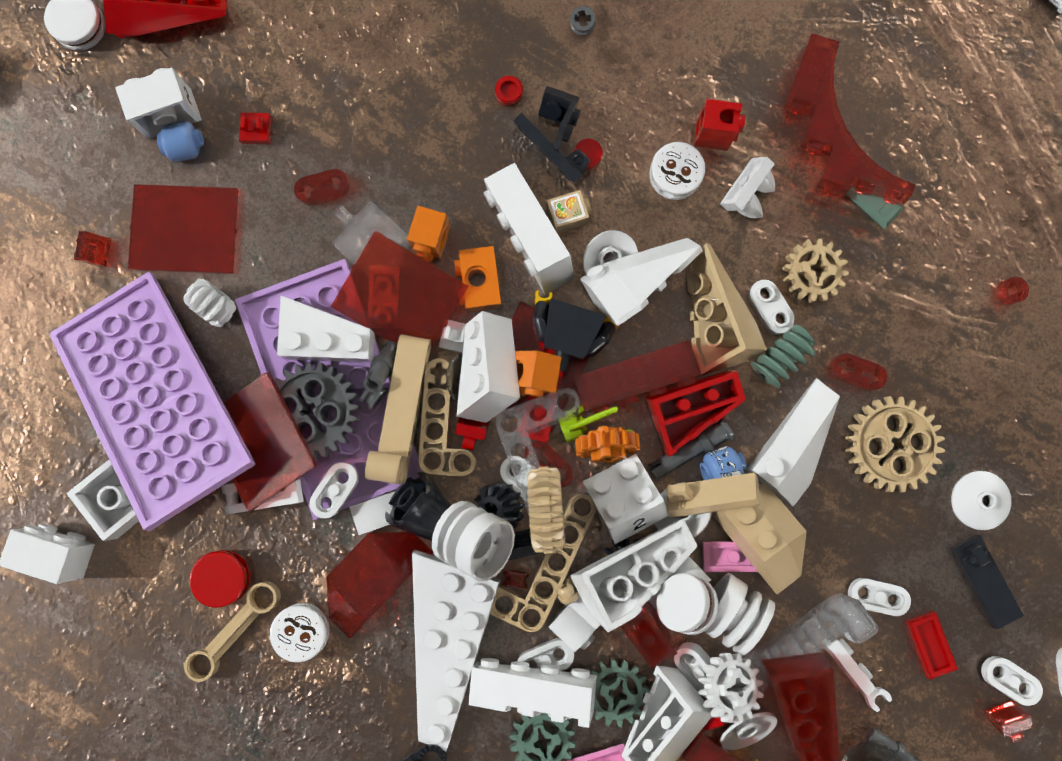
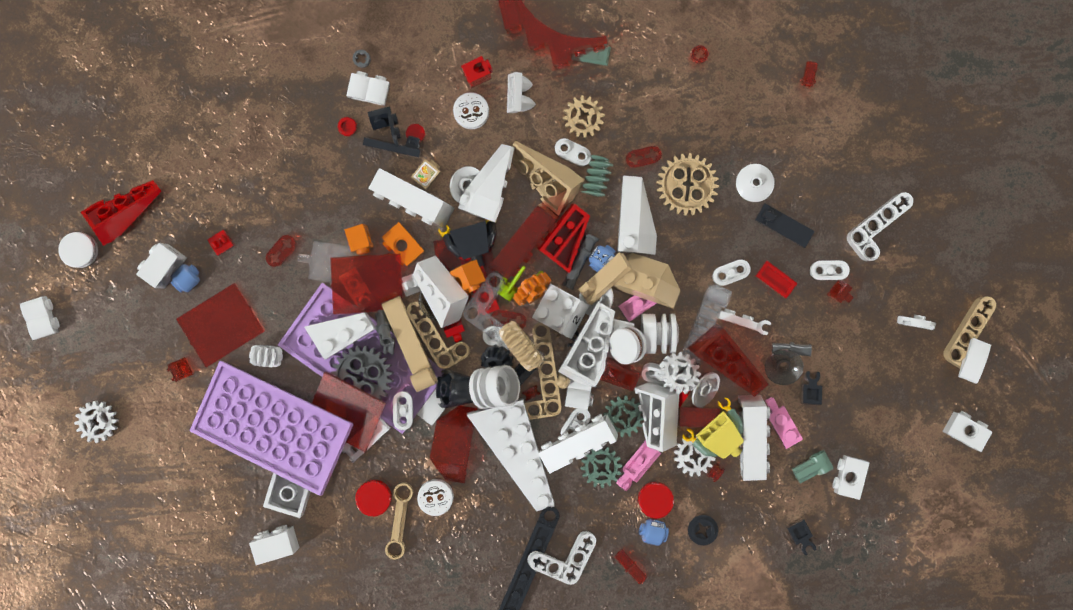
camera: 30 degrees left, 5 degrees up
none -> white brick [346,71,390,106]

